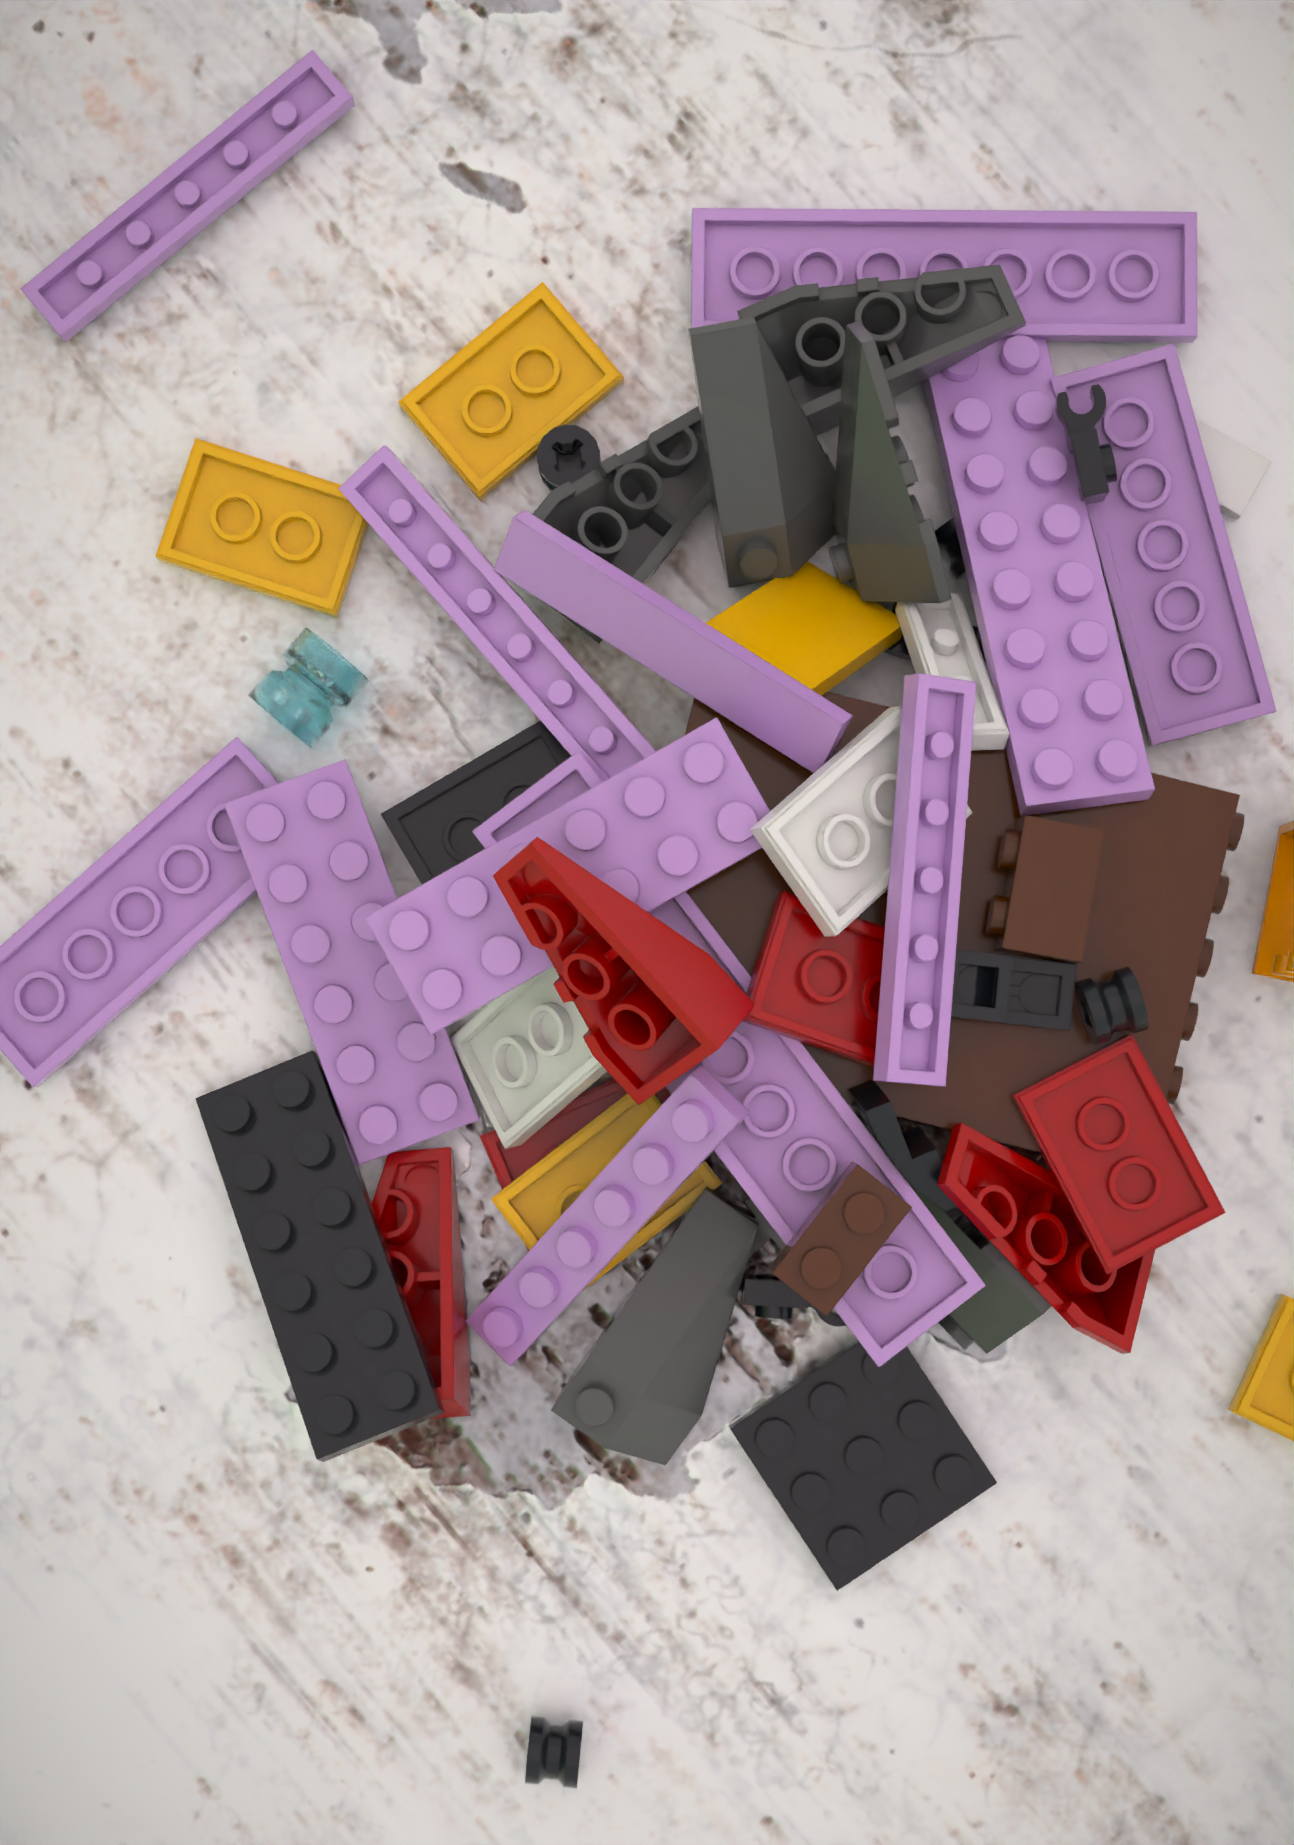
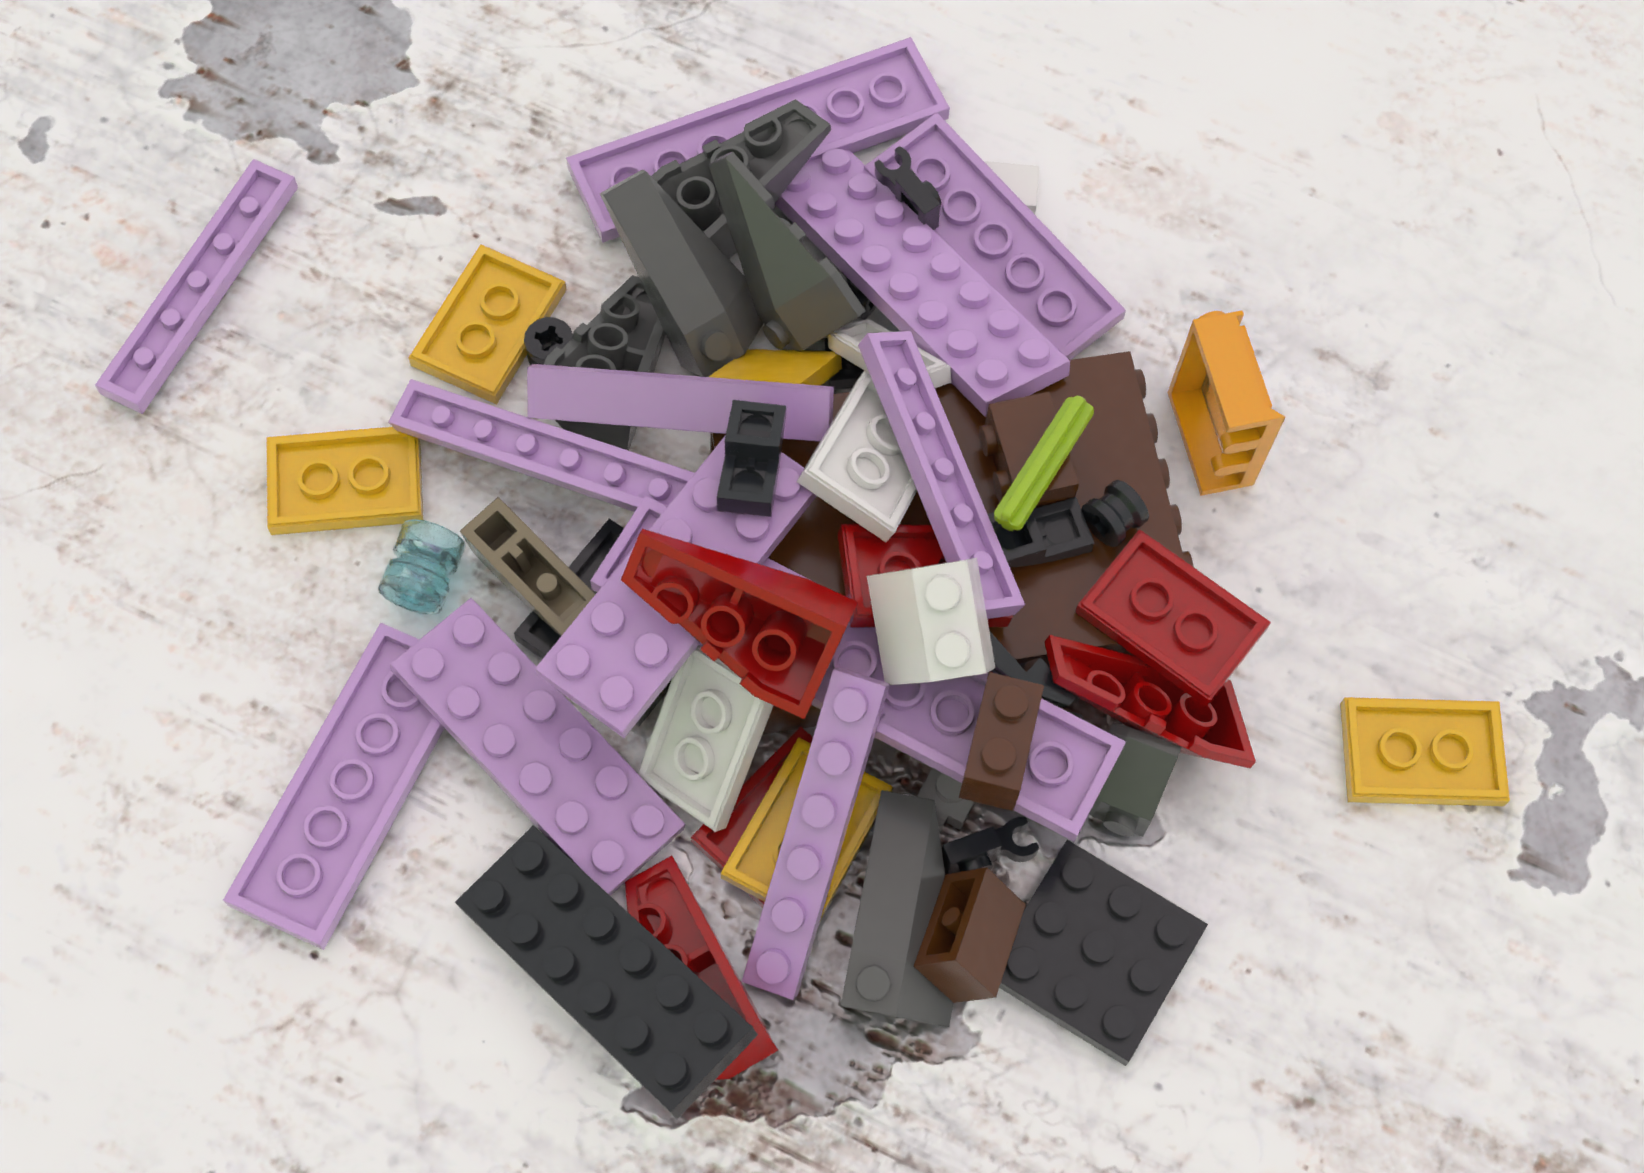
camera: 25 degrees left, 20 degrees down
none -> dark tan slope [460,497,595,636]
none -> black slope [717,400,786,517]
none -> white slope [867,558,996,685]
none -> reddish brown brick [914,867,1026,1003]
none -> lime axle [994,395,1094,531]

